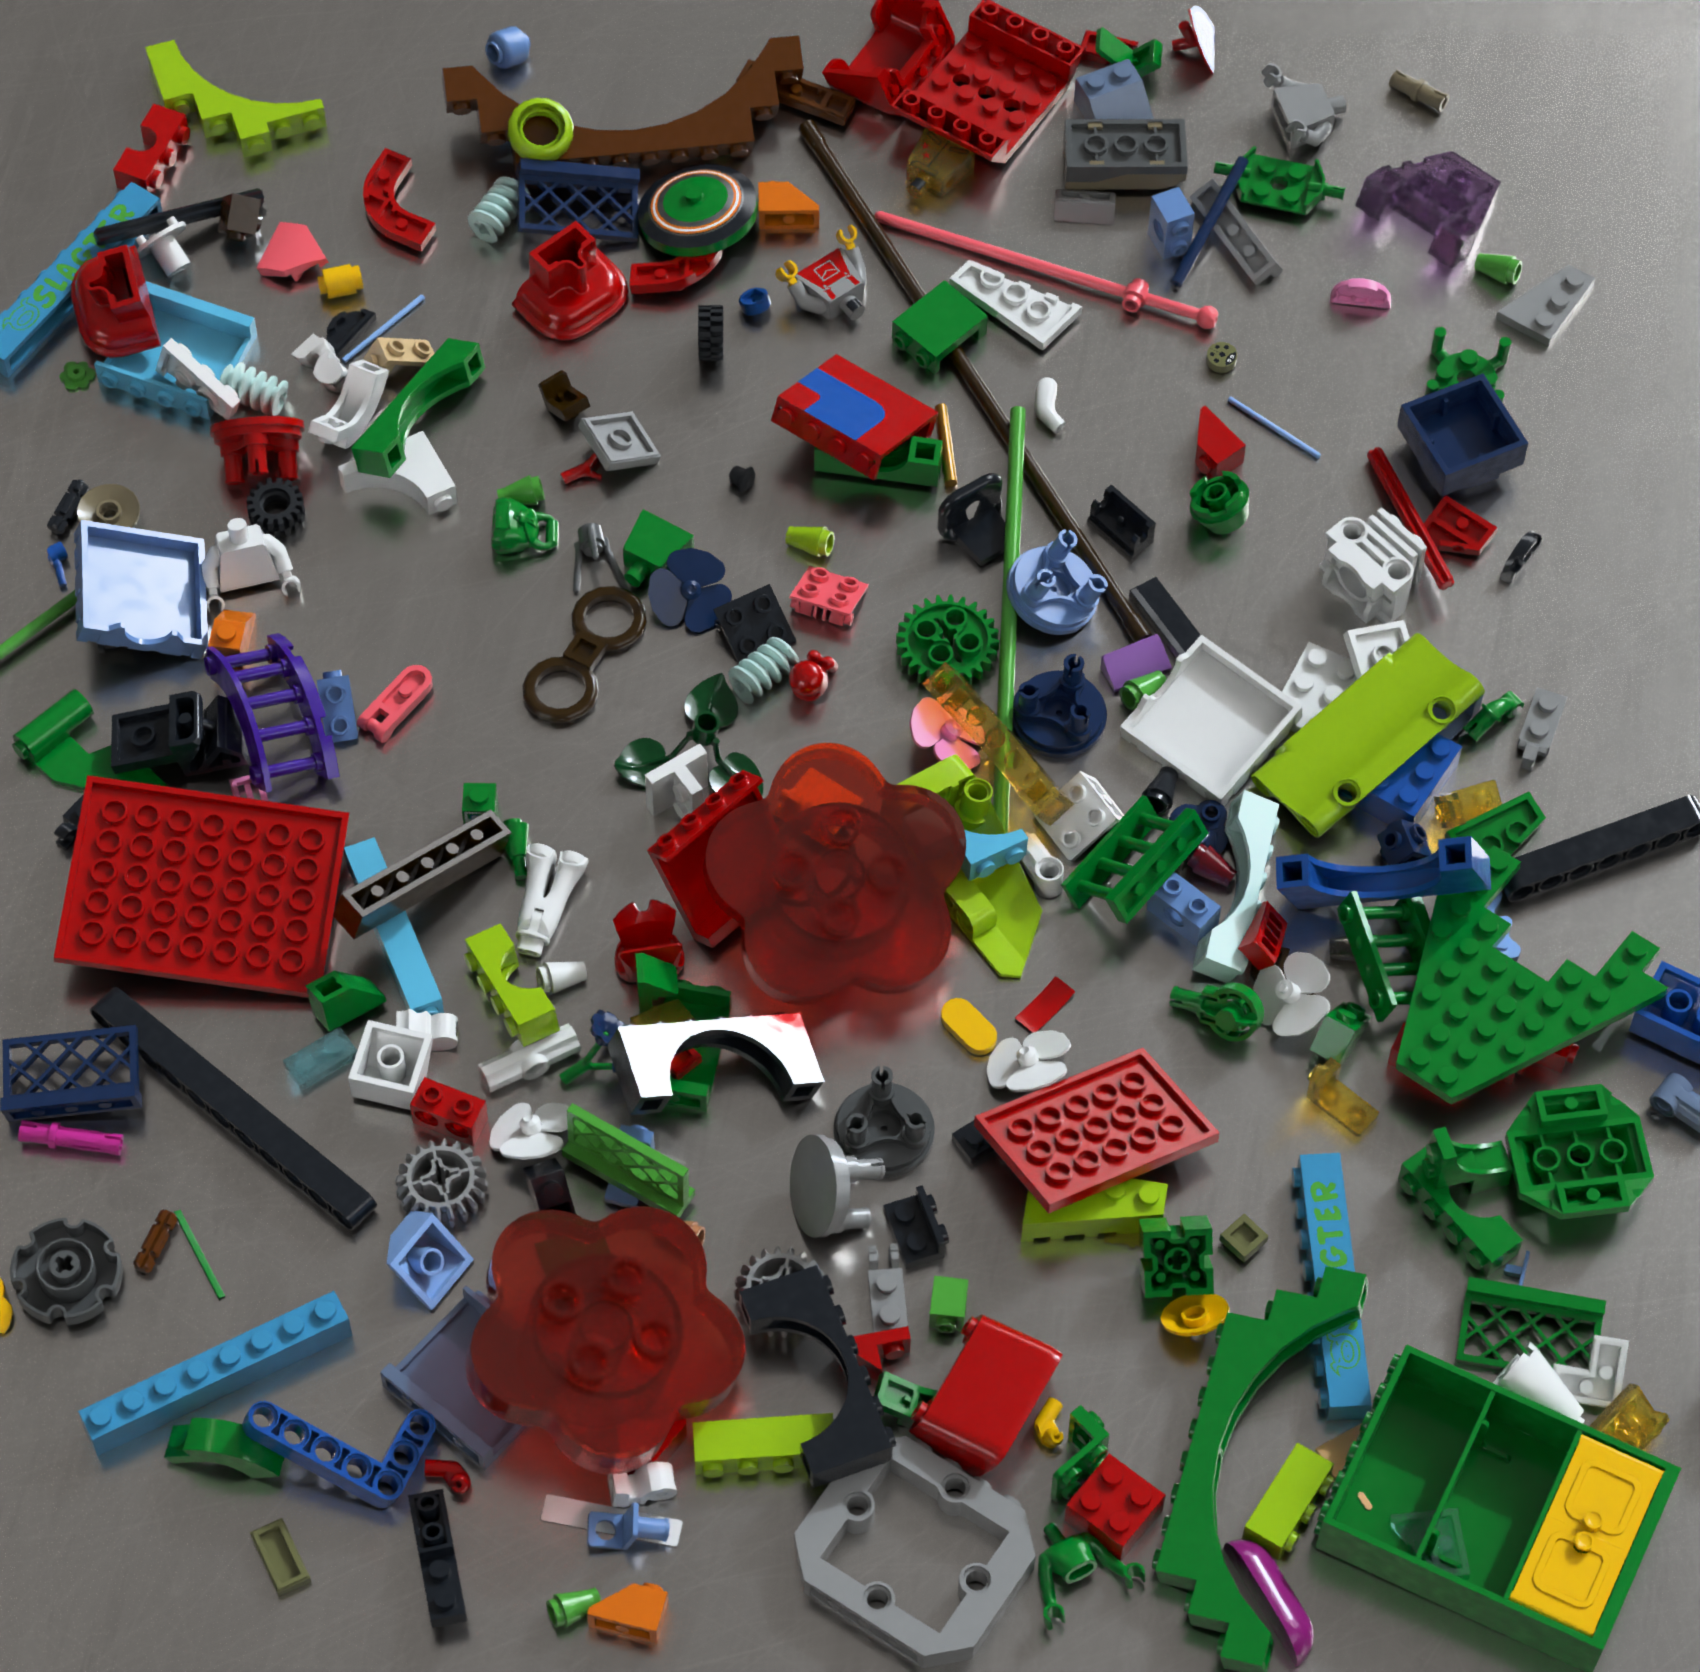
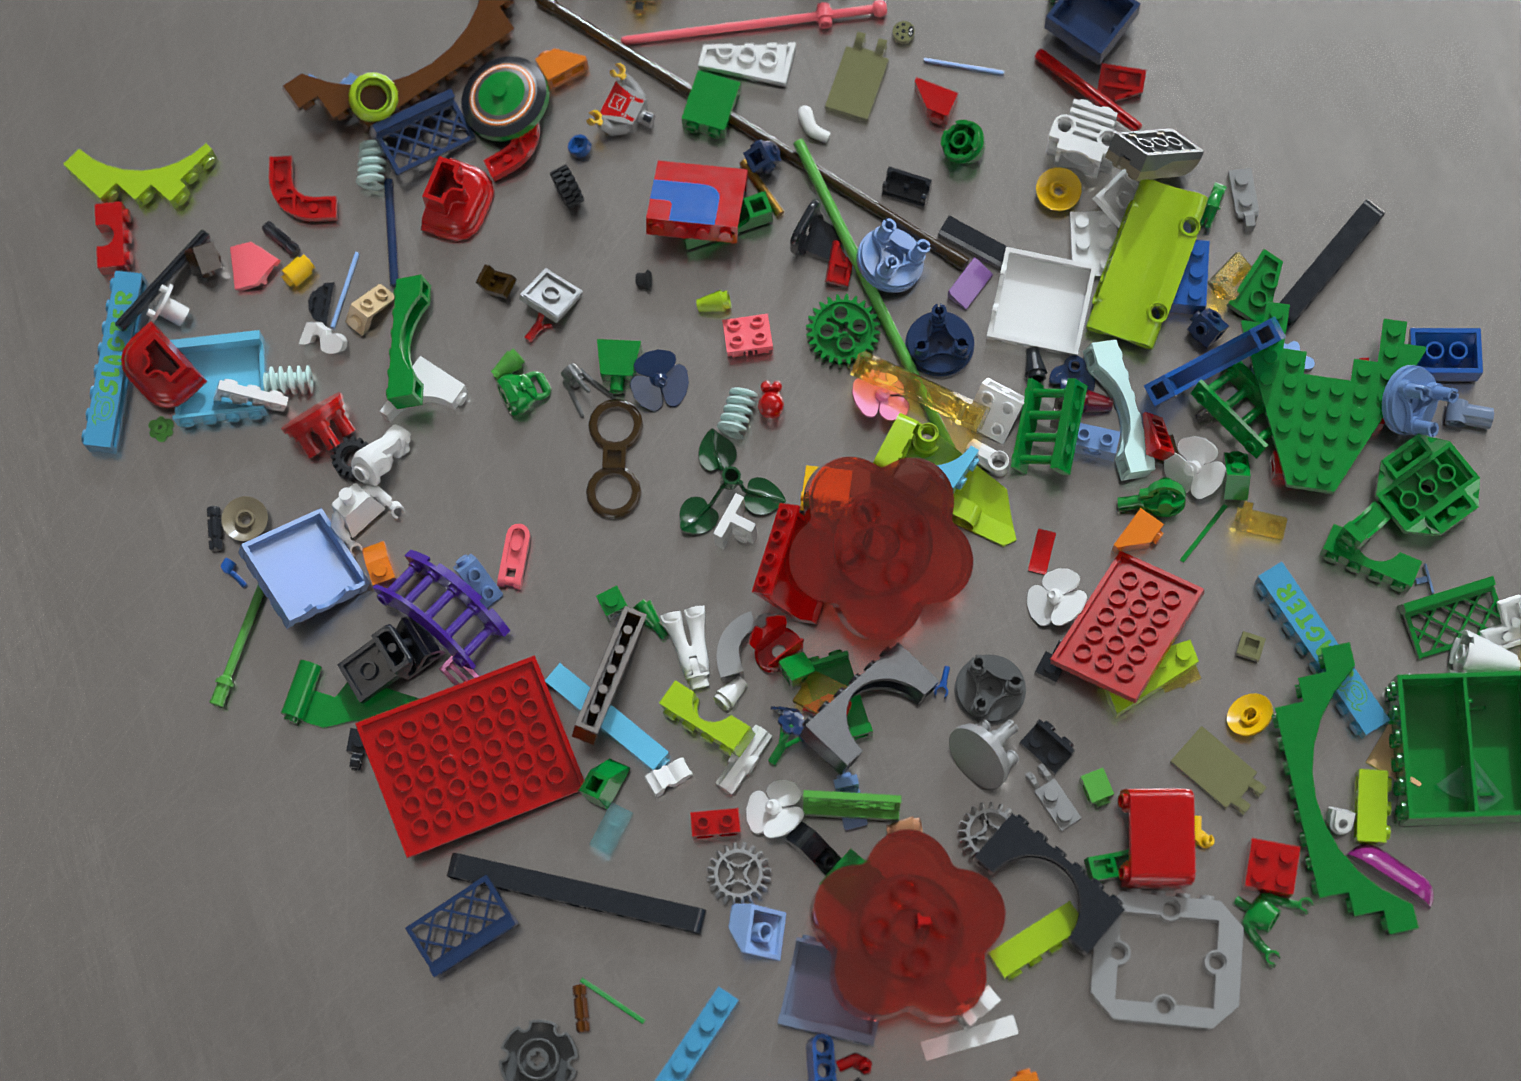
camera: 20 degrees left, 15 degrees up
dark pink pin [18,1120,124,1156] -> none
white arch [308,359,389,449] -> none
white slope [348,1020,433,1110] -> none
medium blue head [485,26,530,69] -> none
medium blue bracket [587,1503,670,1551] -> none
black hinge [713,584,796,664] -> none
red slope [853,1326,911,1382] -> none
yellow tile [941,998,997,1055] -> none
green bracket [1051,1405,1110,1502] -> none
bright green cone [1119,670,1167,710] -> none
green brick [1139,1215,1214,1298] -> none
black tile [1500,530,1543,584] -> none
none -> black axle [262,221,300,256]
none -> white animal [351,424,411,486]
none -> dark blue piece [384,178,399,287]
none -> light grey arch [716,611,777,682]
none -> dark blue brick [743,140,782,174]
none -> red tile [824,240,852,288]
none -> olive tile [825,31,889,122]
none -> red piece [915,913,931,929]
none -> blue hand [934,666,950,698]
none -> yellow dish [1036,167,1082,211]
none -> dark grey piece [1105,129,1204,181]
none -> orange slope [1112,508,1164,553]
none -> olive tile [1170,726,1267,815]
none -> green piece [1180,504,1228,562]
none -> white piece [1327,807,1356,835]
none -> medium blue piece [1382,365,1459,437]

